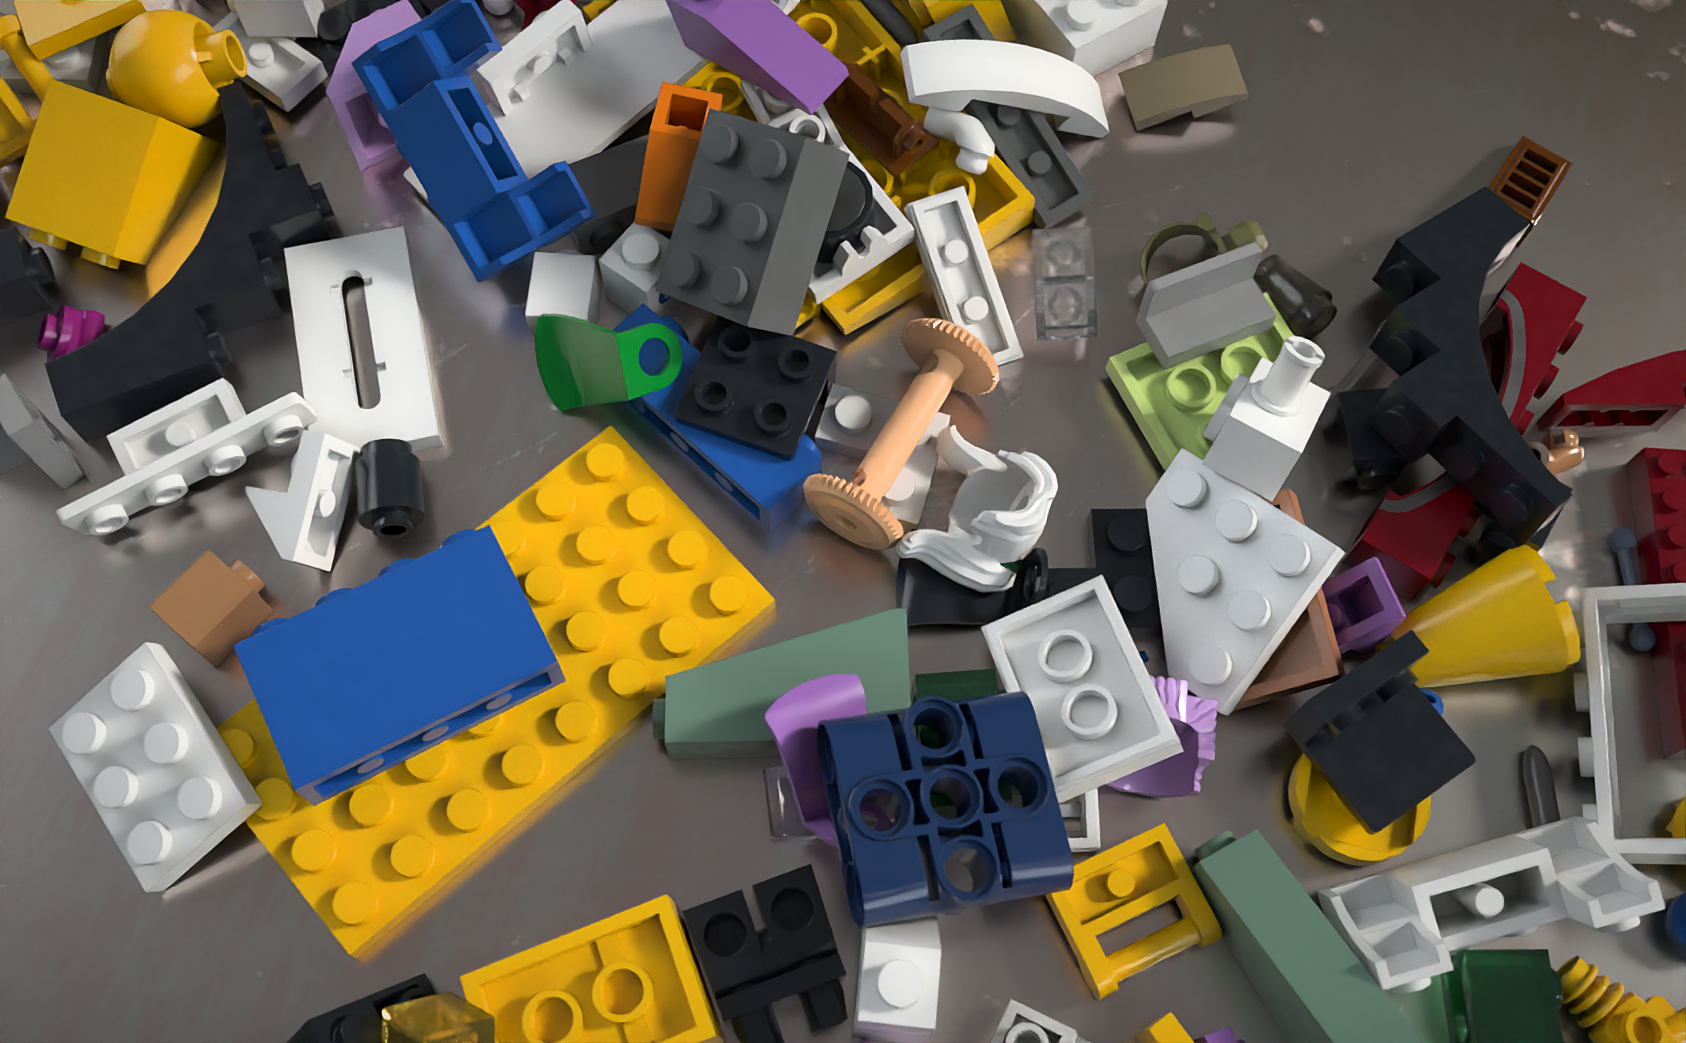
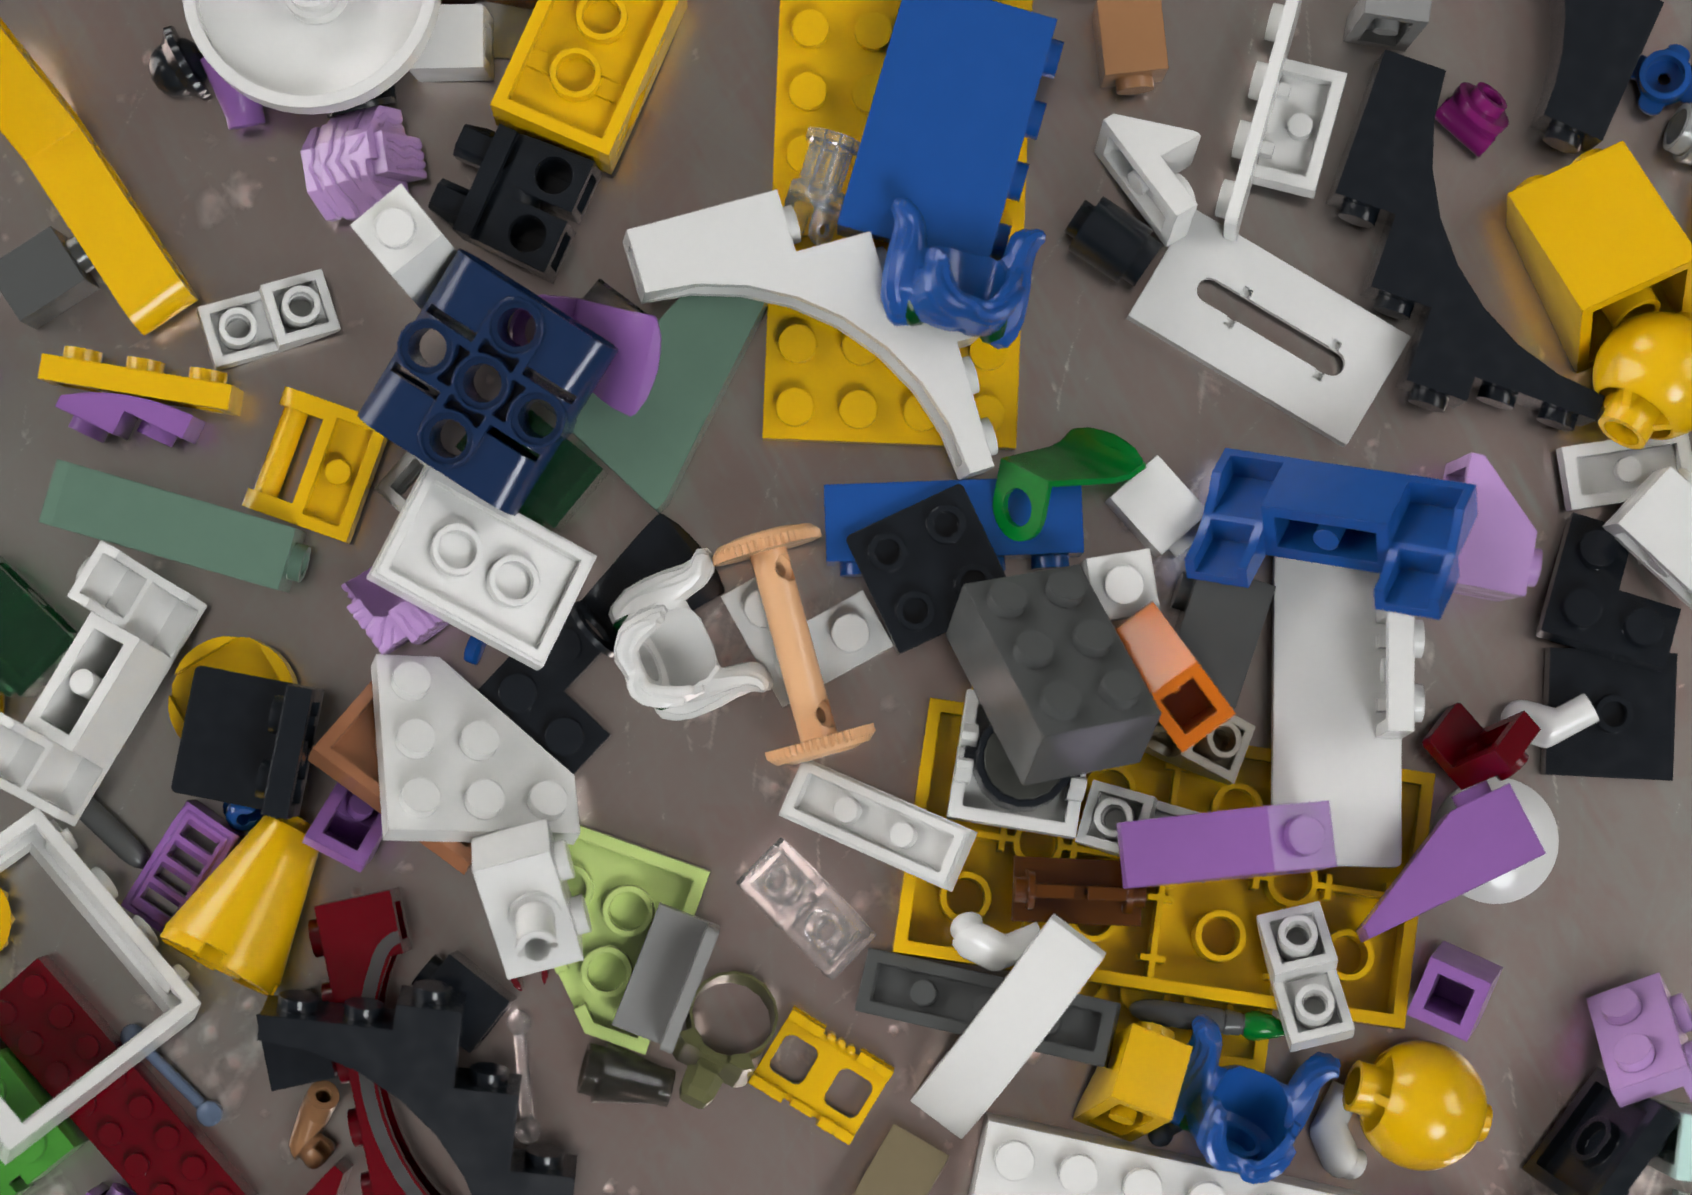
camera: 135 degrees right, 20 degrees up
none -> medium lavender slope [121,799,247,933]
none -> white arch [623,189,998,480]
none -> yellow piece [747,1005,895,1145]
none -> clear piece [785,127,860,245]
none -> blue hair [880,197,1046,349]

